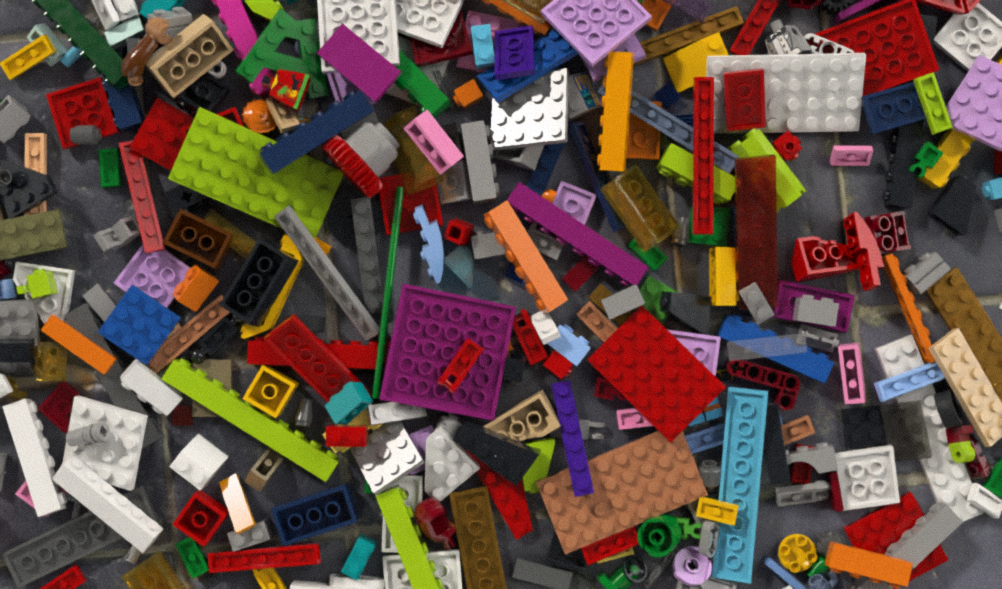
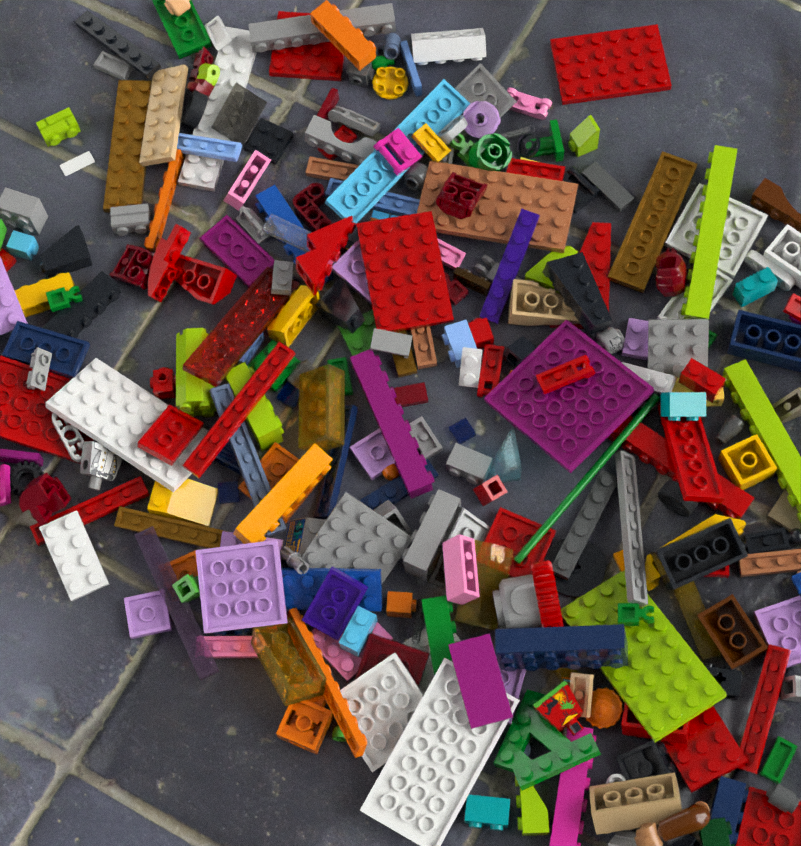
camera: 140 degrees left, 20 degrees down
orange brick [172,264,219,312] -> none
light blue slope [413,205,444,284] -> none
white plate [425,426,480,502] -> none
orange brick [484,200,568,313] -> none
black tile [764,404,790,485] -> none
light grey brick [792,294,839,327] -> none
bright pink plate [830,146,873,166] -> none
white plate [835,445,900,511] -> none
lime tile [913,72,953,135] -> none
none -> light grey hinge [26,347,52,391]
none -> clear blue tile [276,382,304,409]
none -> light grey axle [280,546,309,575]
none -> red slope [296,216,356,295]
none -> dark pink plate [373,128,422,176]
none -> dark red slope [436,172,488,219]
none -> dark brown plate [453,267,491,297]
none -> green plate [618,603,654,626]

